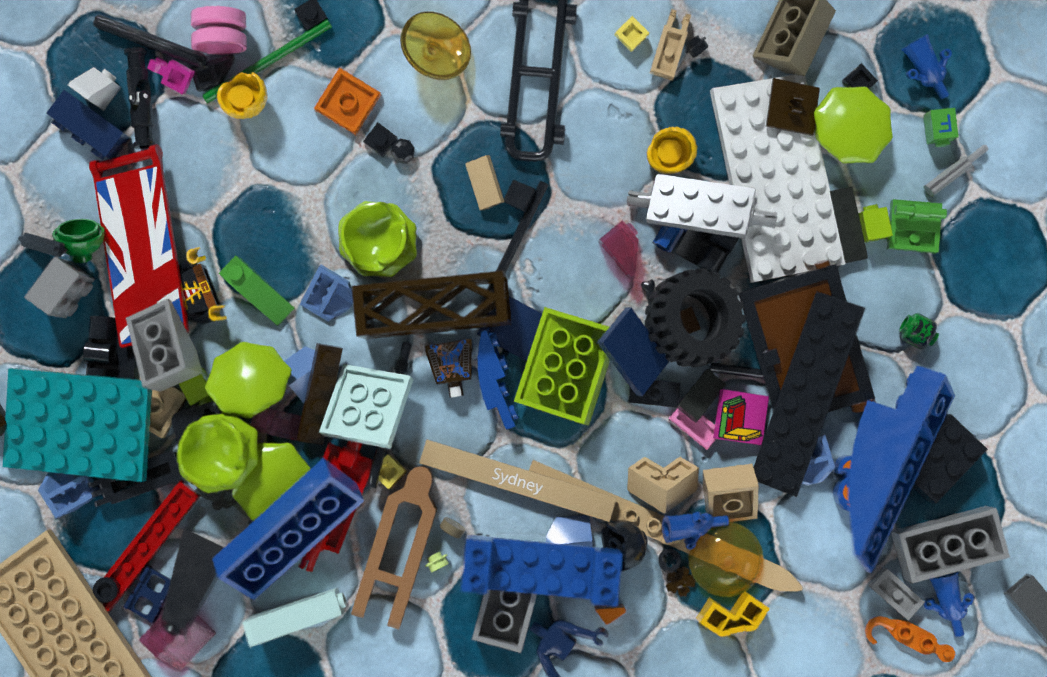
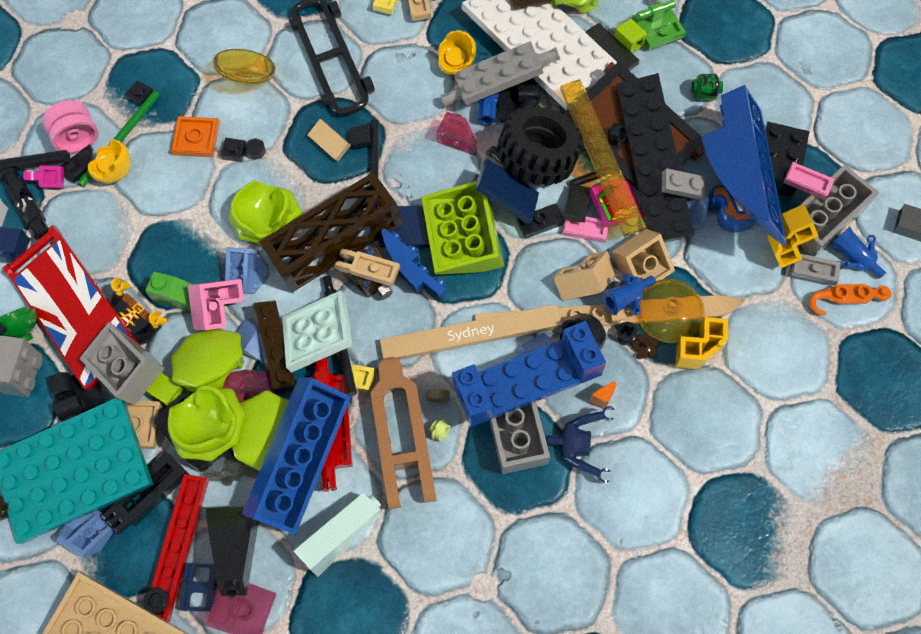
camera: 25 degrees left, 20 degrees down
none -> bright pink brick [188,279,244,330]
none -> tan hinge [334,249,400,287]
none -> clear yellow plate [560,79,646,237]
none -> black plate [608,123,627,144]
none -> light grey plate [662,168,705,200]
none -> yellow brick [767,204,819,268]
none -> bright pink tile [783,162,835,200]

